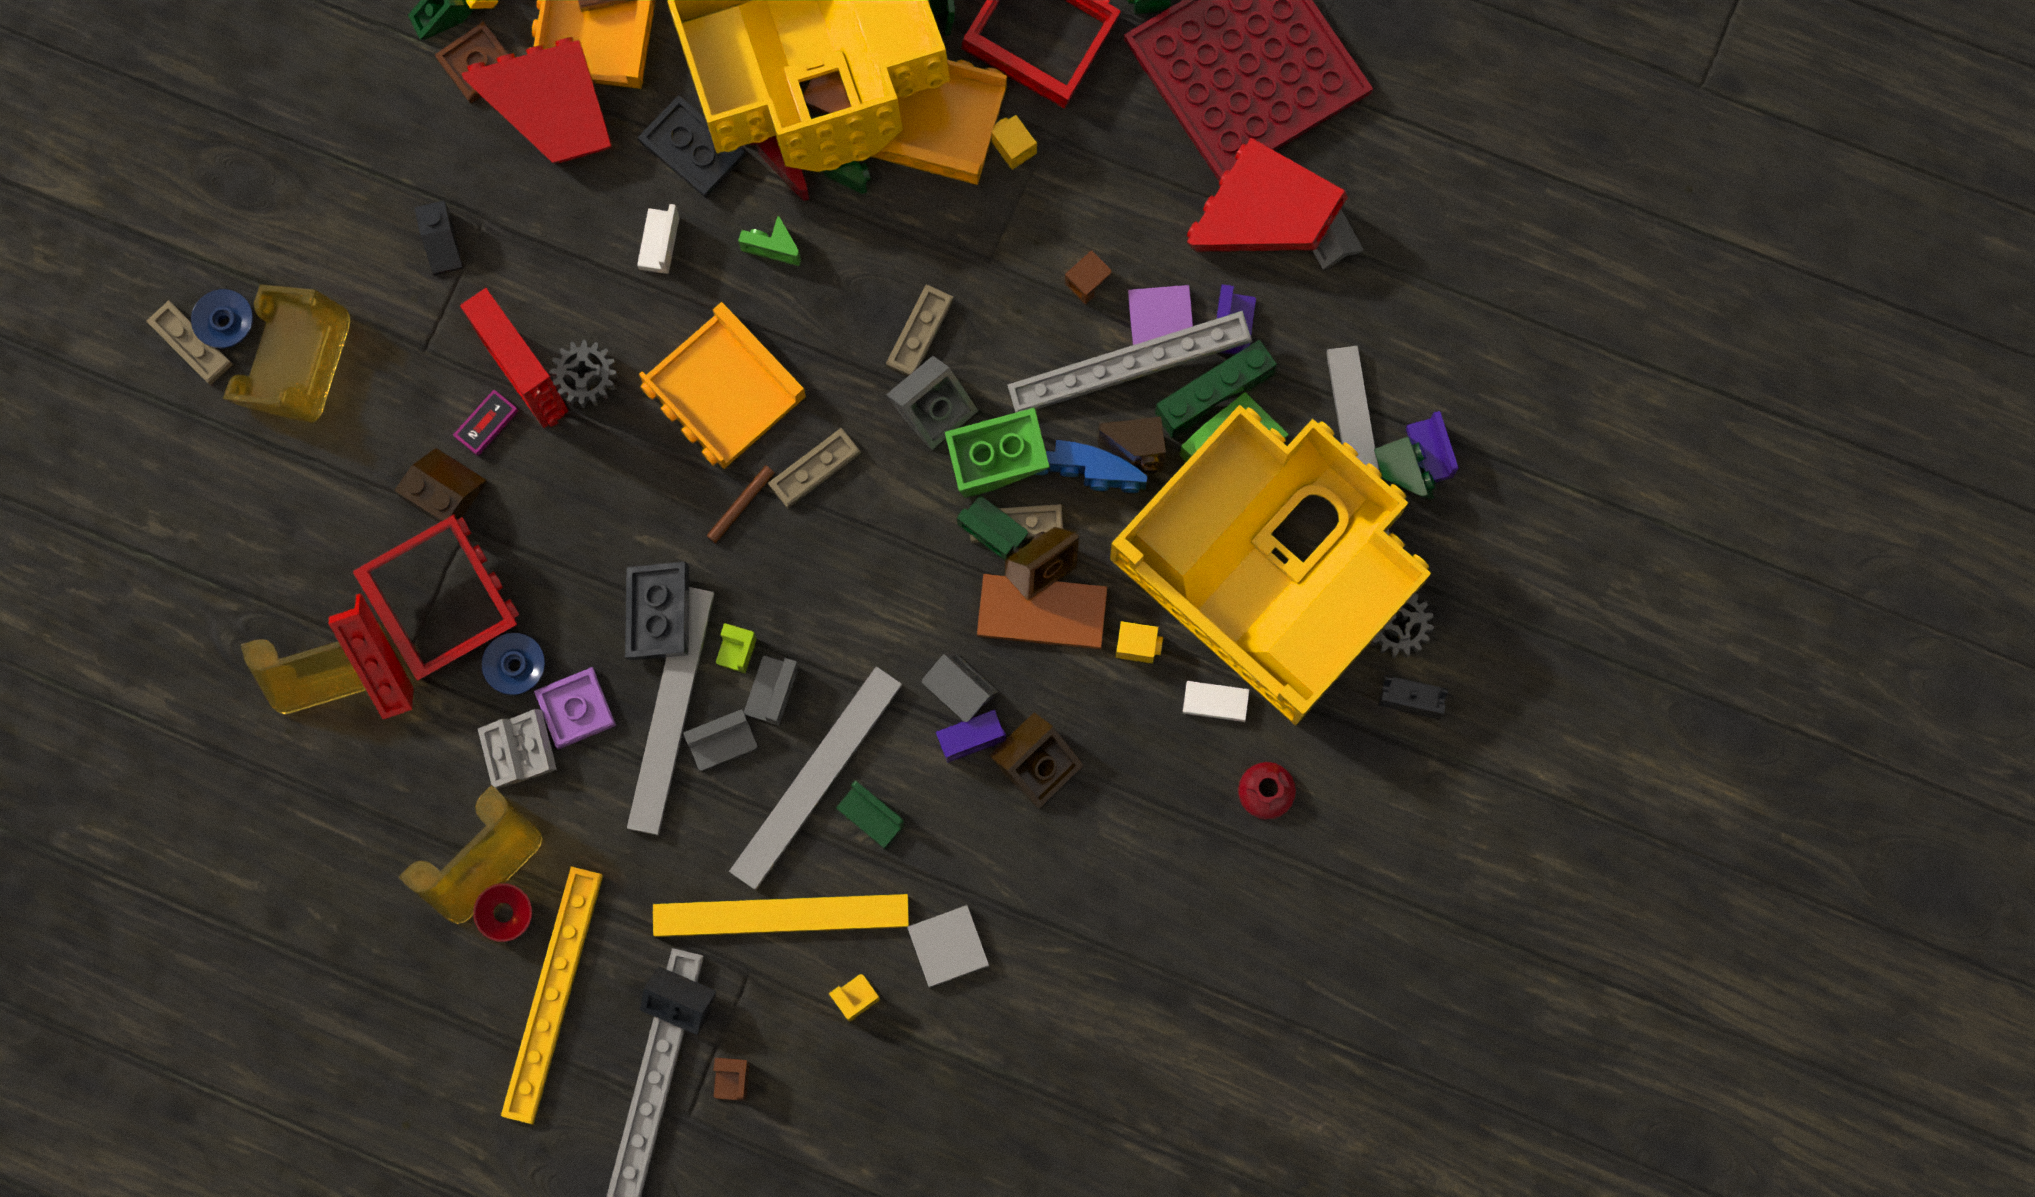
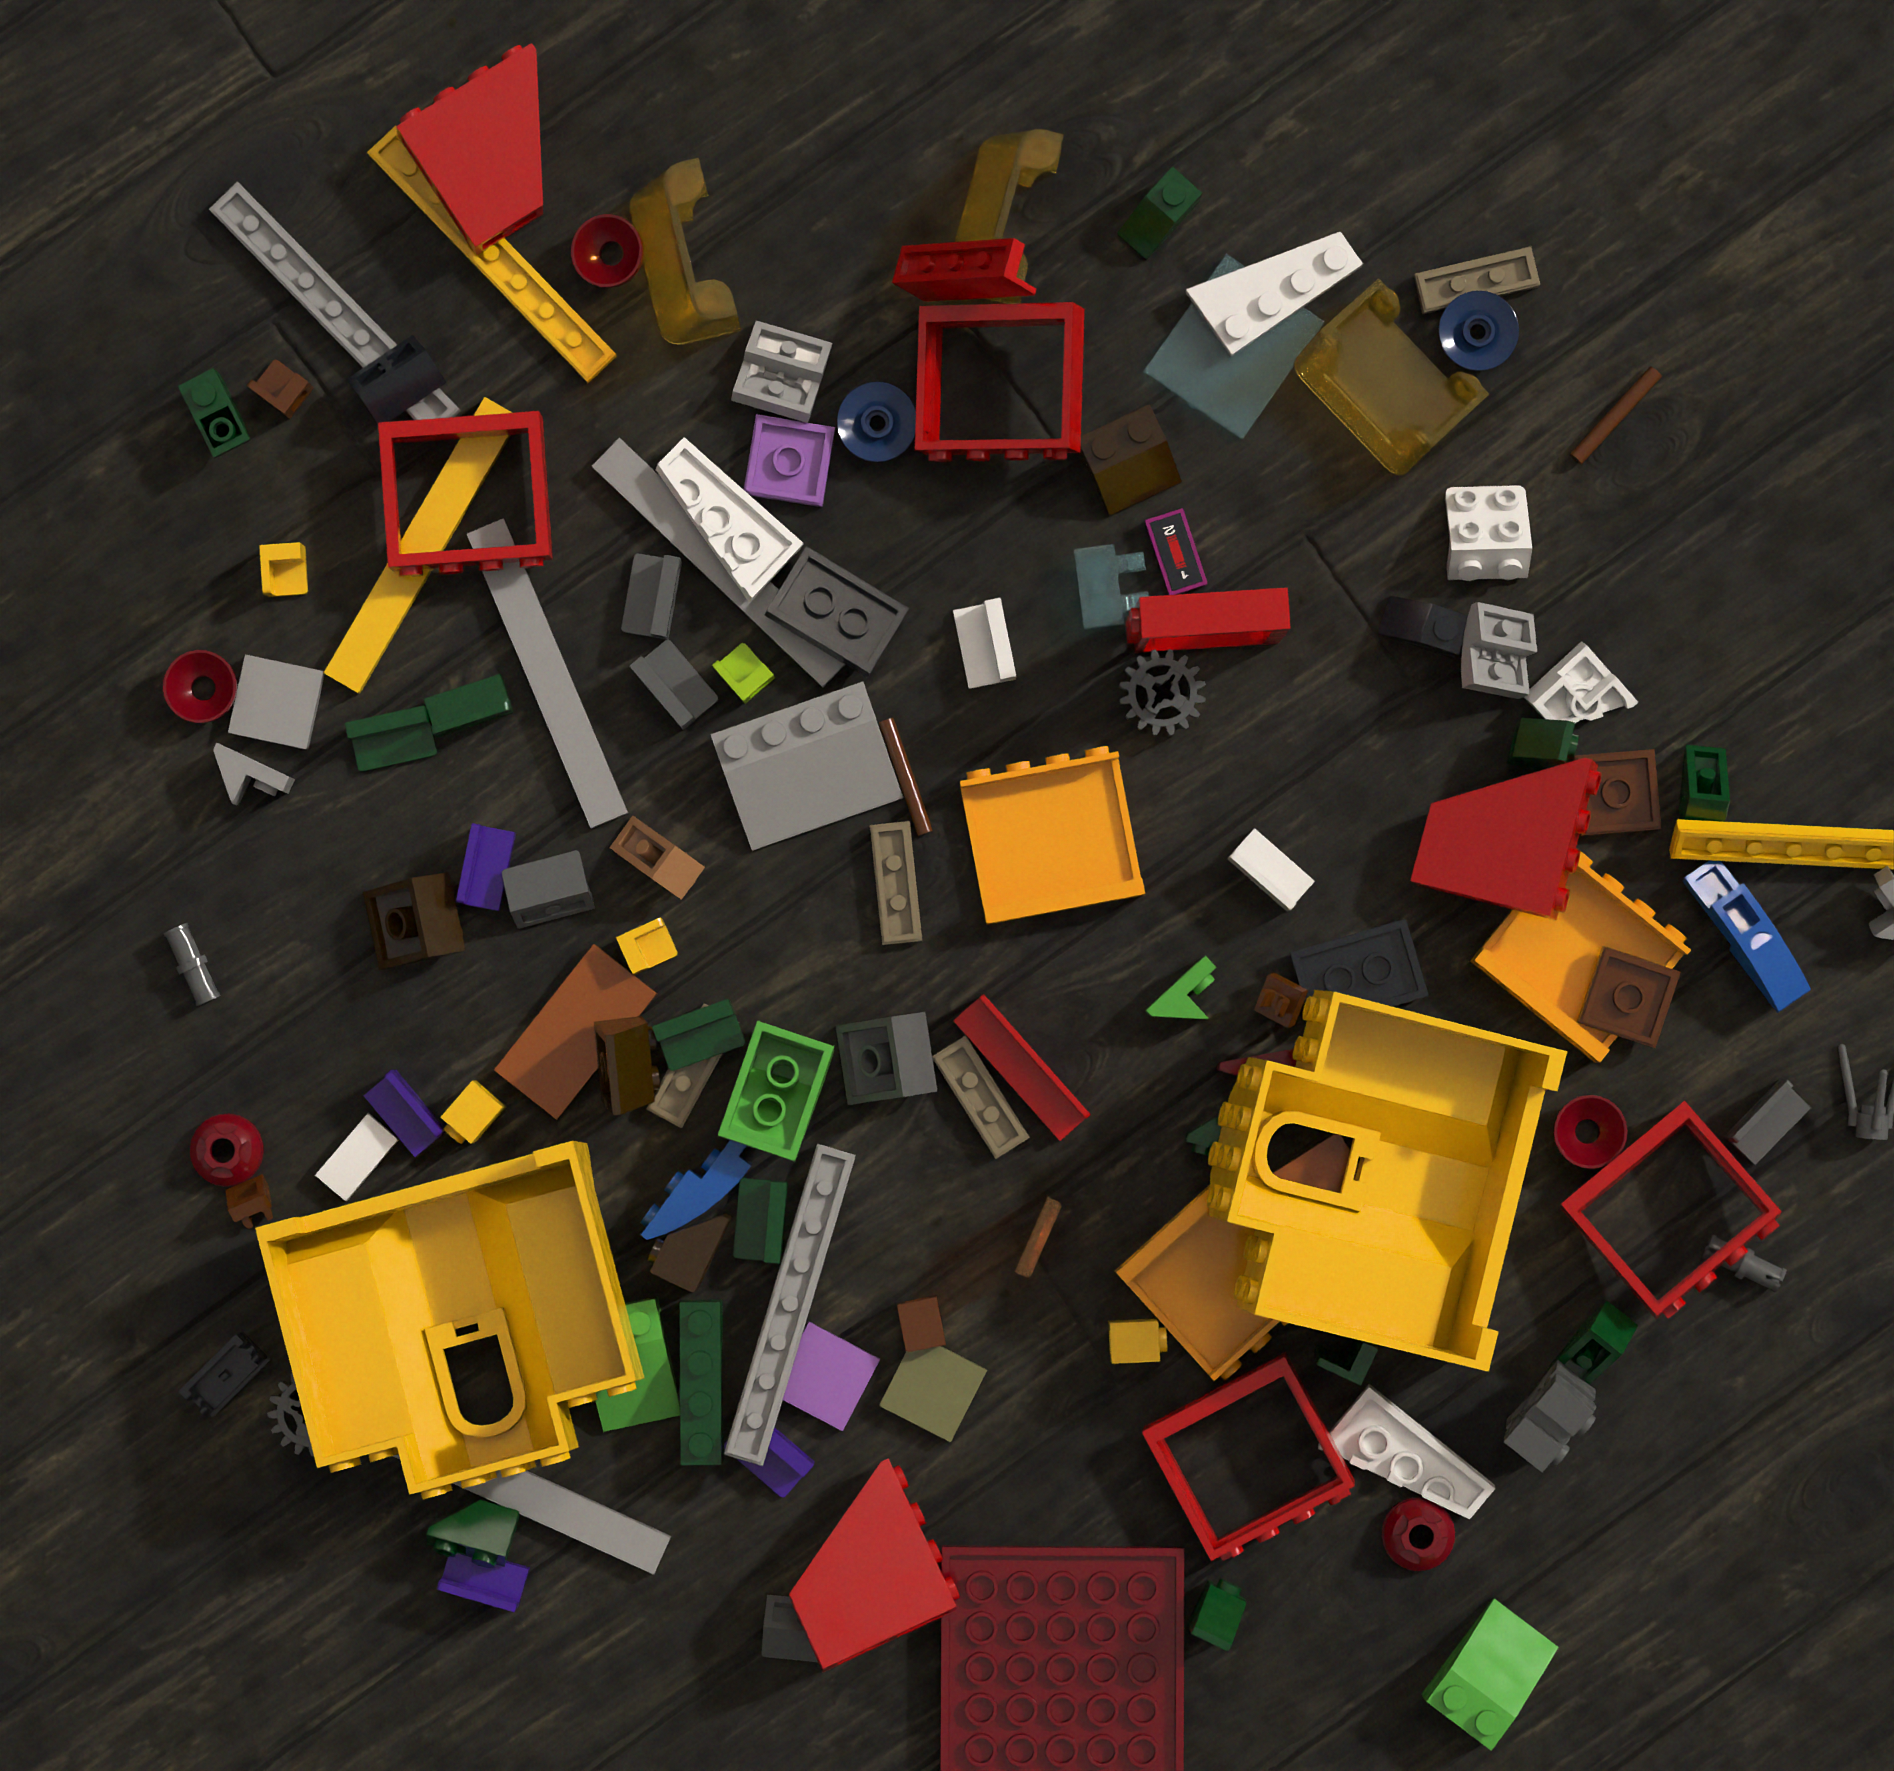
camera: 120 degrees right, 10 degrees up
none -> dark red piece [163,650,237,723]
none -> dark grey pin [163,923,221,1006]
none -> dark green slope [178,368,251,458]
none -> light grey slope [213,743,295,805]
none -> reddish brown tile [225,1174,273,1229]
none -> dark green panel [345,706,437,772]
none -> dark purple panel [364,1070,446,1157]
none -> red window [378,411,553,577]
none -> red slope [396,43,543,256]
none -> medium nougat slope [610,816,705,900]
none -> yellow panel [616,918,678,975]
none -> white wing [656,438,804,603]
none -> light grey slope [711,682,903,851]
none -> dark green panel [733,1178,788,1264]
none -> olive tile [879,1346,987,1442]
none -> white panel [953,598,1016,689]
none -> red panel [953,994,1091,1141]
none -> clear orange tile [1014,1195,1062,1278]
none -> clear light blue plate [1074,544,1149,630]
none -> dark green slope [1117,166,1202,261]
none -> clear light blue piece [1144,254,1324,440]
none -> white wing [1186,232,1363,357]
none -> reddish brown tile [1254,973,1308,1028]
none -> white bracket [1445,486,1532,581]
none -> light grey slope [1461,602,1537,699]
none -> dark green slope [1507,718,1578,771]
none -> white slope [1524,641,1638,723]
none -> reddish brown bar [1570,366,1662,465]

